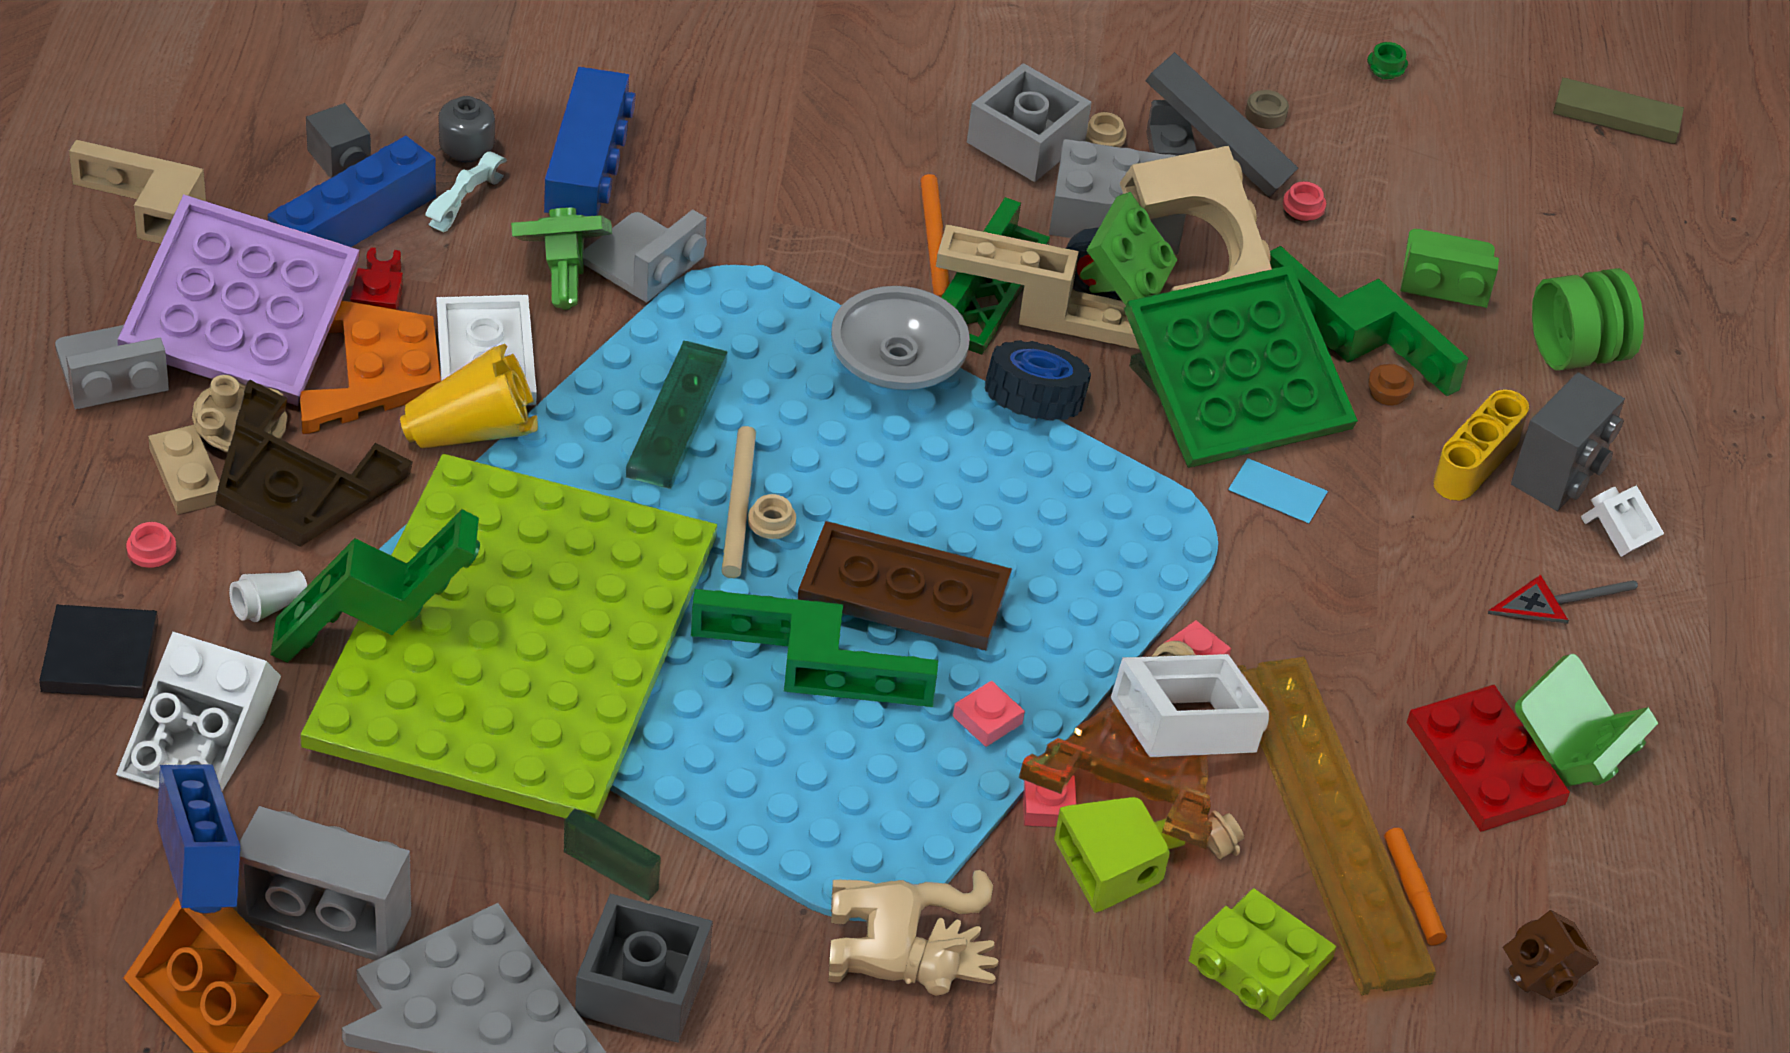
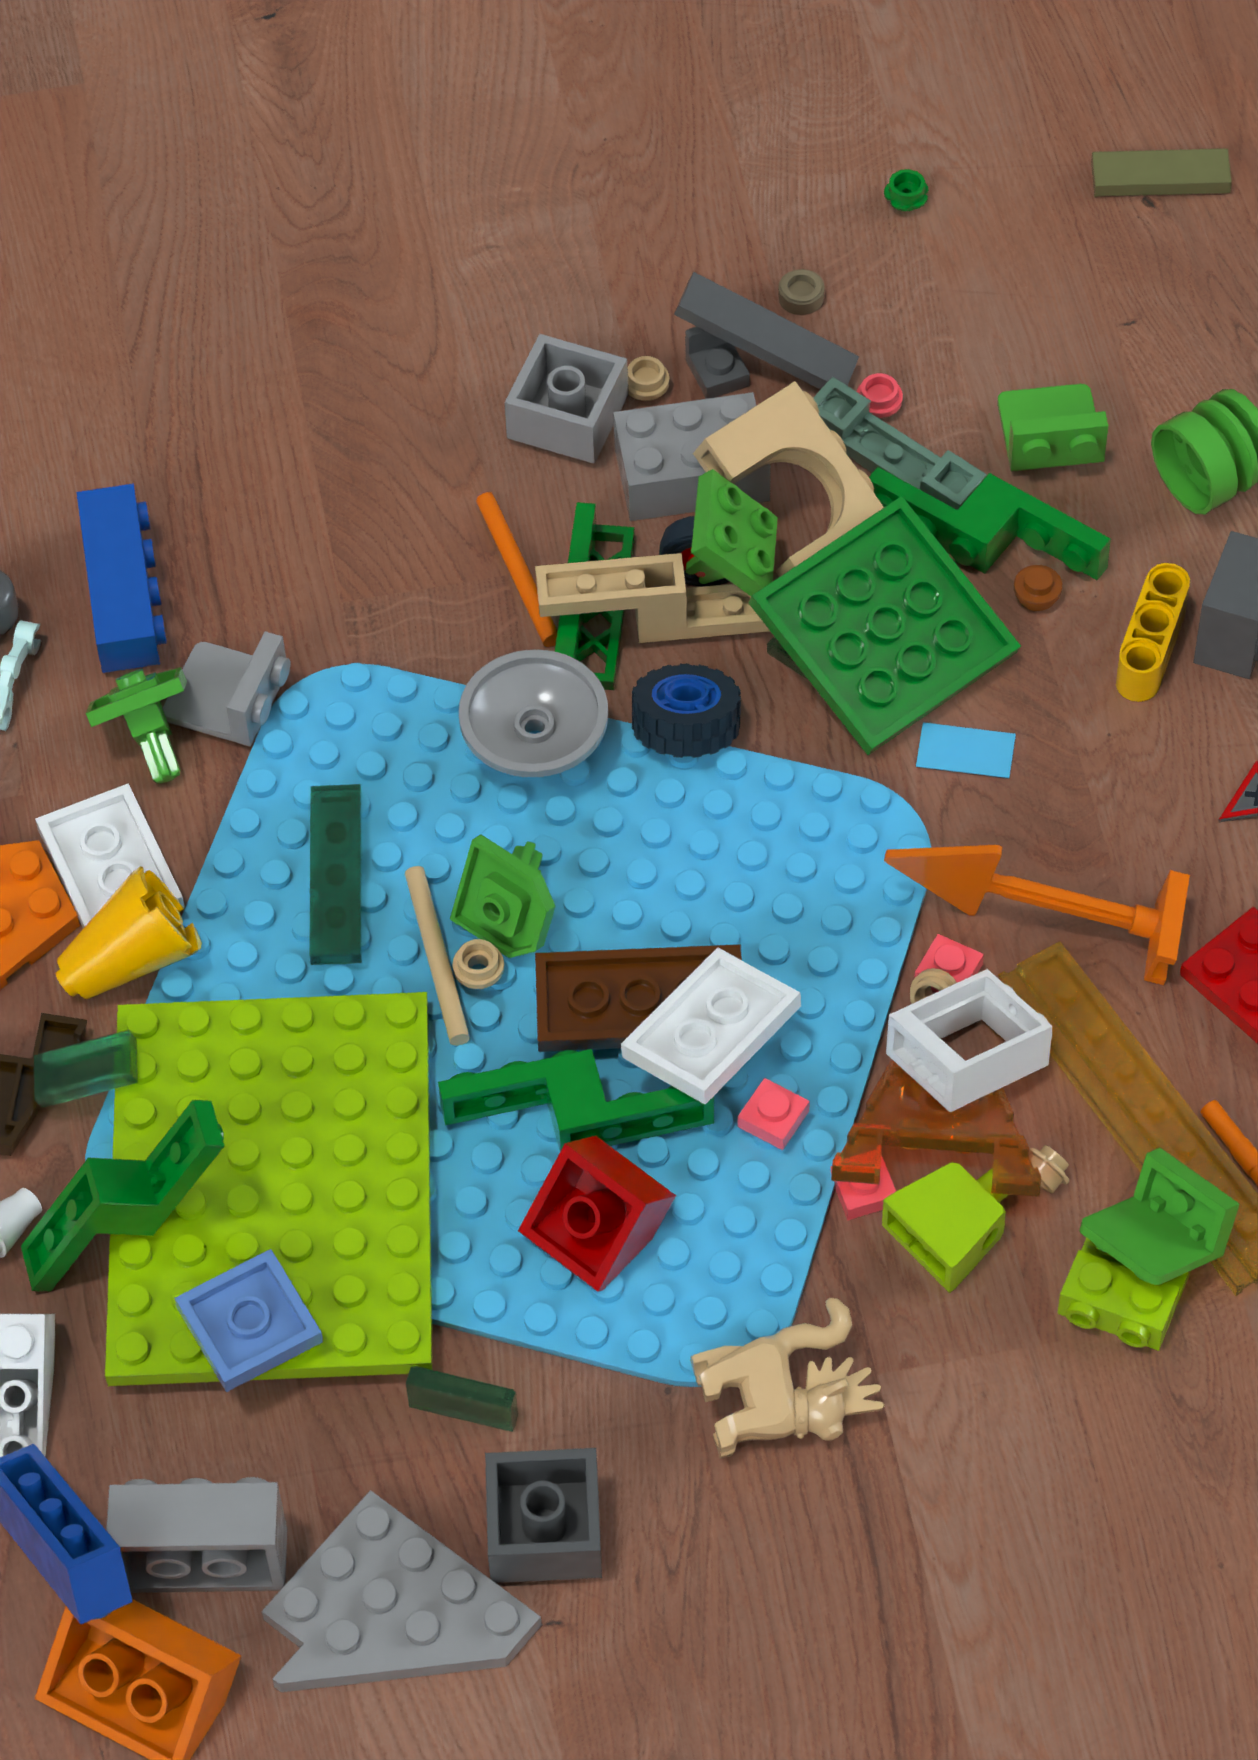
camera: 10 degrees left, 10 degrees up
none -> clear green tile [34,1030,138,1108]
none -> medium blue plate [175,1249,323,1392]
none -> bright green piece [450,834,556,958]
none -> red slope [518,1136,676,1292]
none -> white plate [621,947,801,1105]
none -> sand green slope [813,377,987,510]
none -> orange piece [884,845,1190,985]
none -> bright green bracket [1079,1148,1240,1285]

